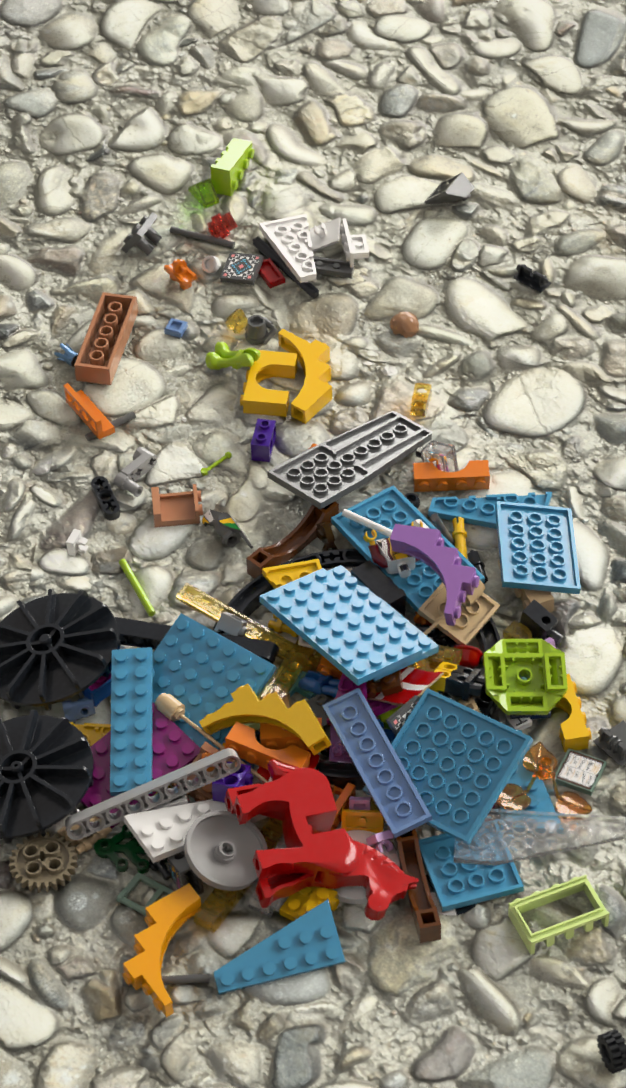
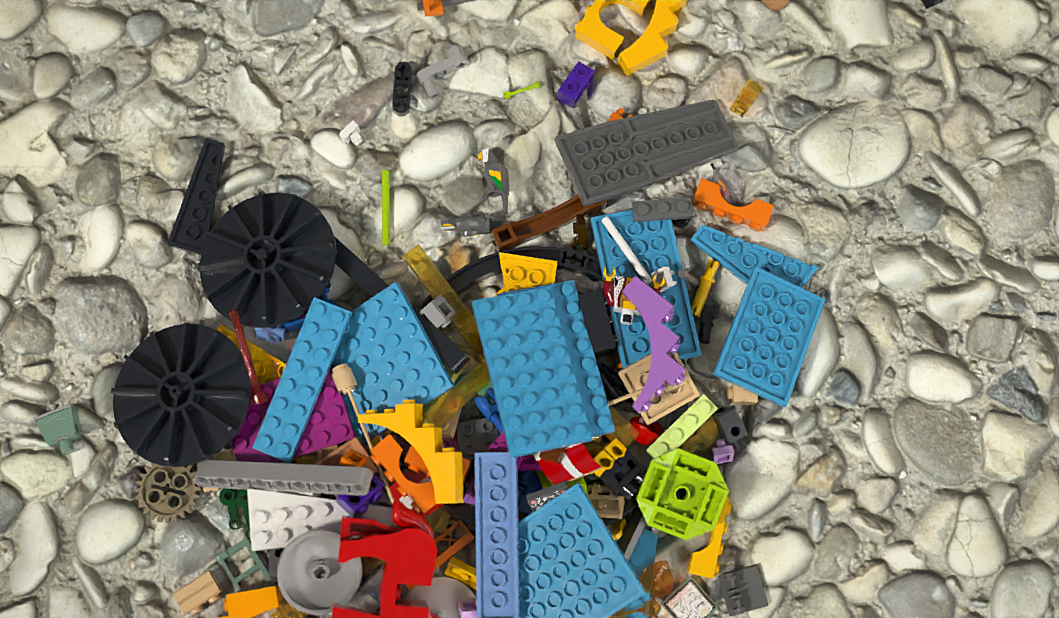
camera: 20 degrees right, 30 degrees up
nougat panel [151,484,203,527] -> none
lavender tile [349,797,371,810] -> none
none -> tan brick [172,570,224,616]
none -> clear red piece [230,310,269,406]
none -> dark grey animal [440,212,509,237]
none -> dark grey plate [631,197,693,223]
none -> yellowish green plate [646,394,718,458]

